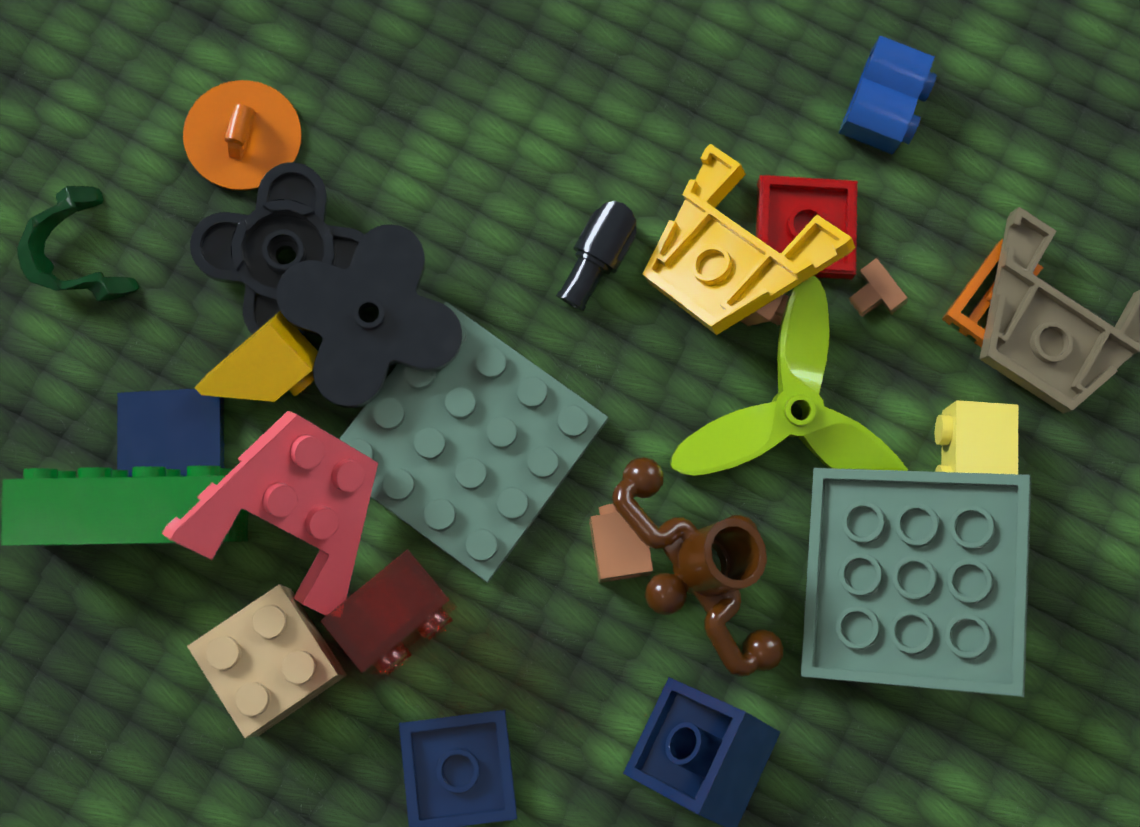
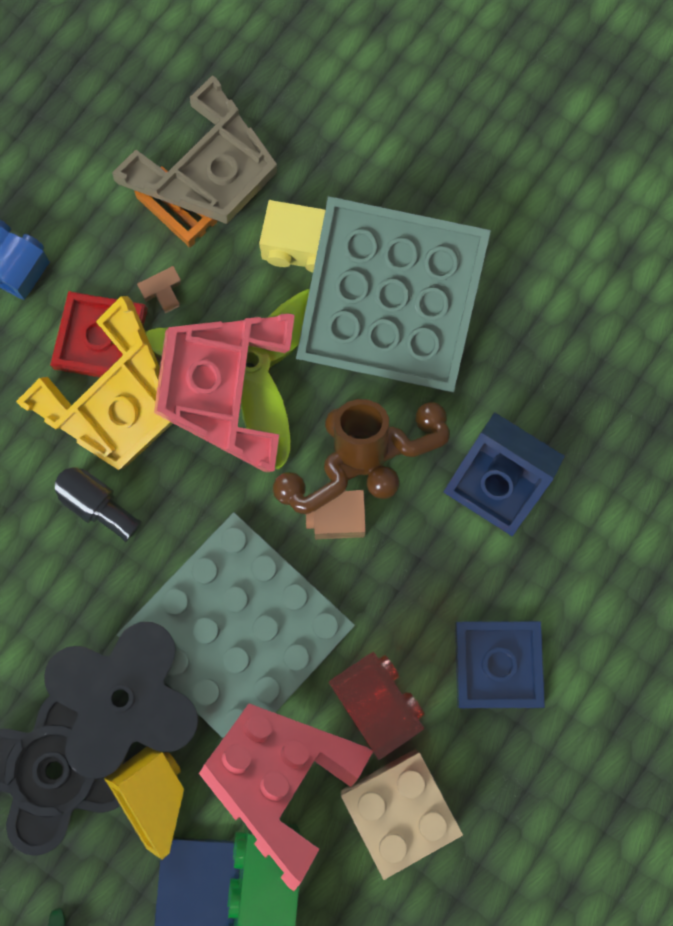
camera: 80 degrees left, 0 degrees up
none -> coral wing [154,314,295,472]

